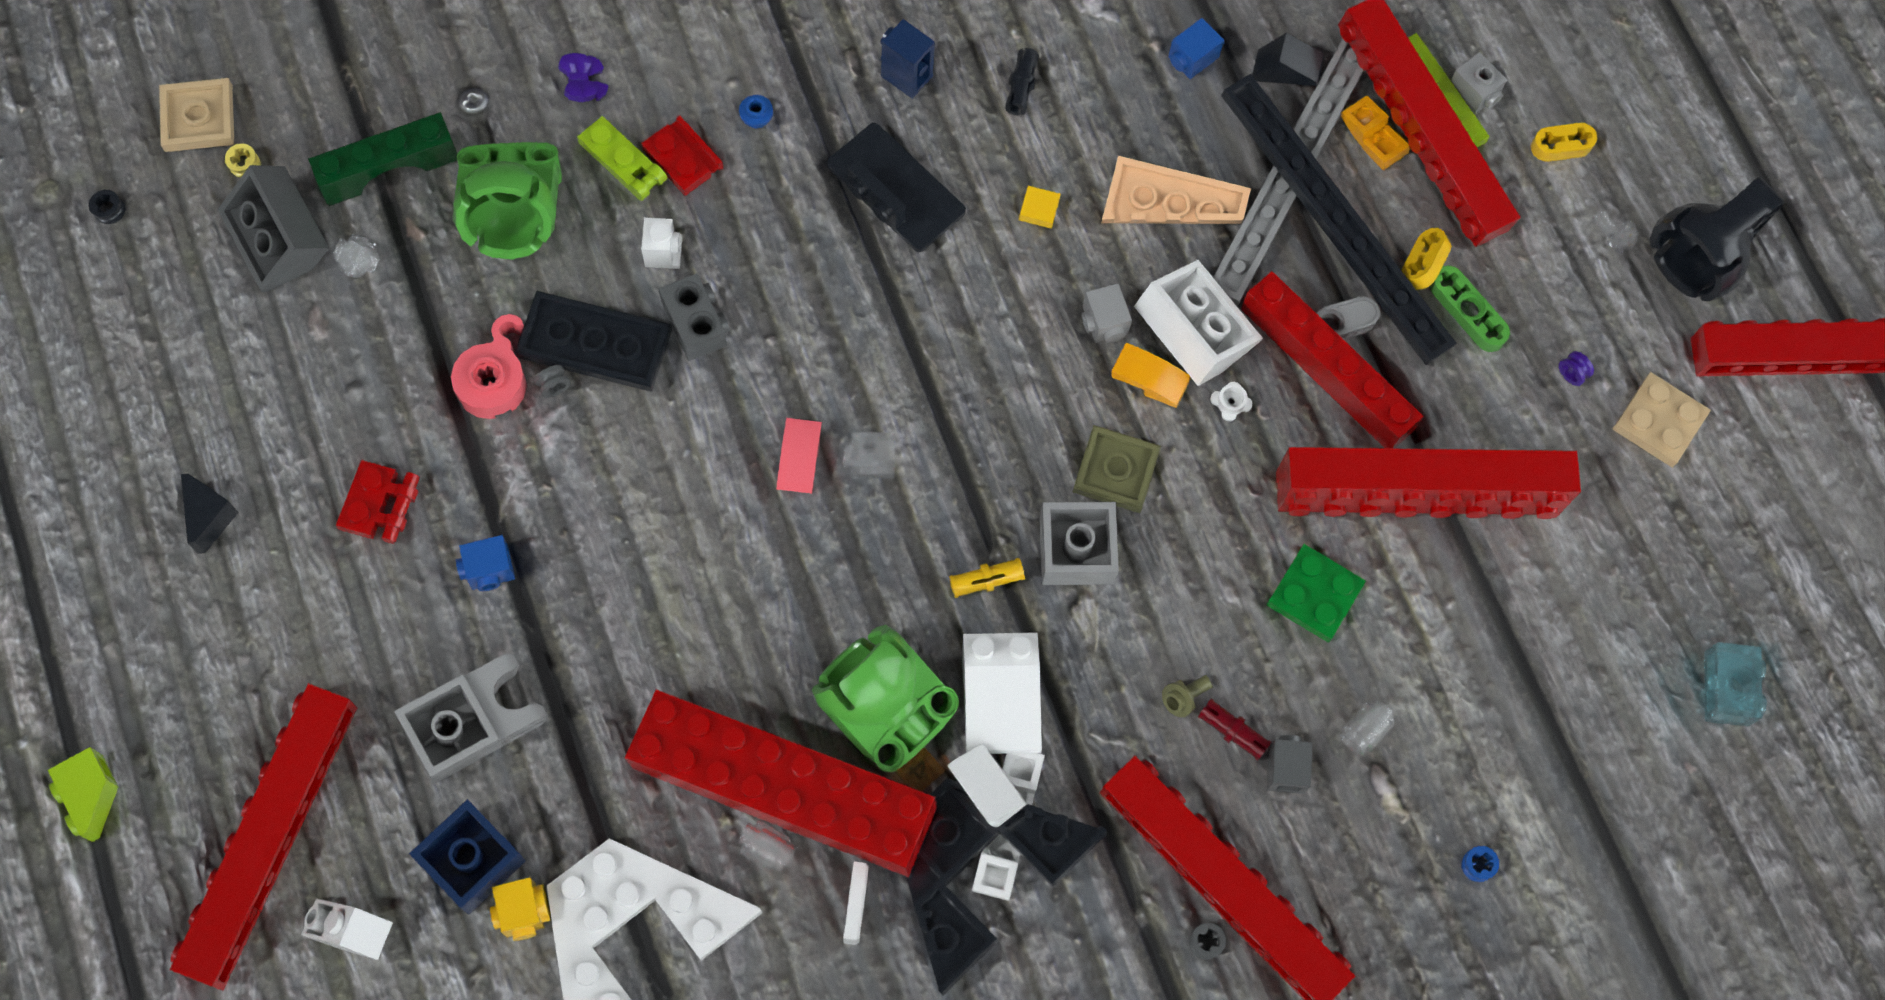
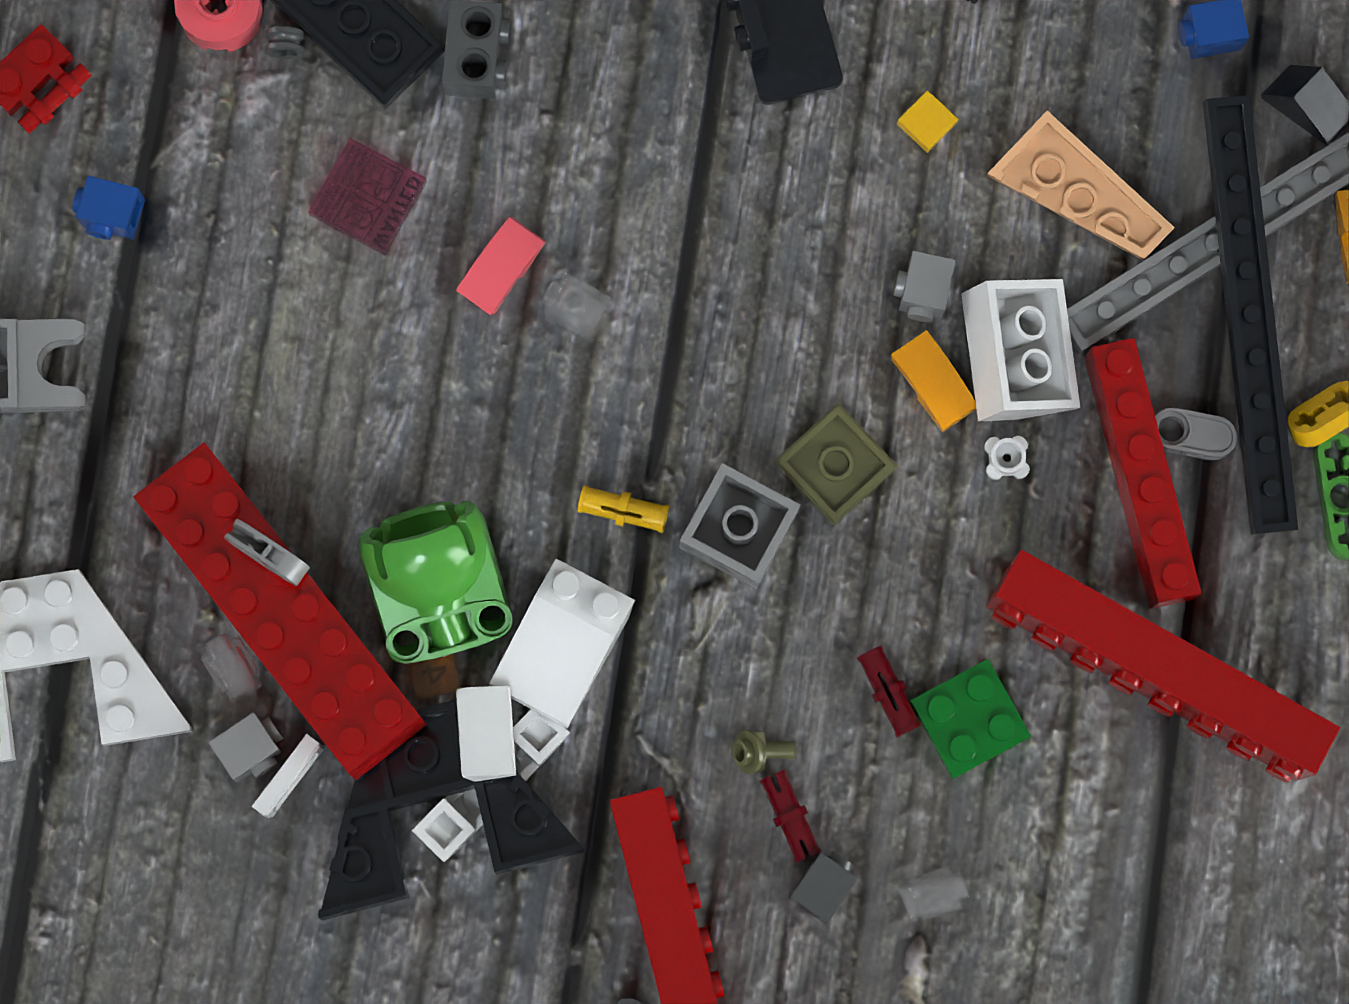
camera: 30 degrees right, 10 degrees up
none -> light grey brick [208,712,284,783]
none -> light grey piece [224,519,310,586]
none -> clear pink tile [308,138,427,255]
none -> dark red pin [857,645,922,738]

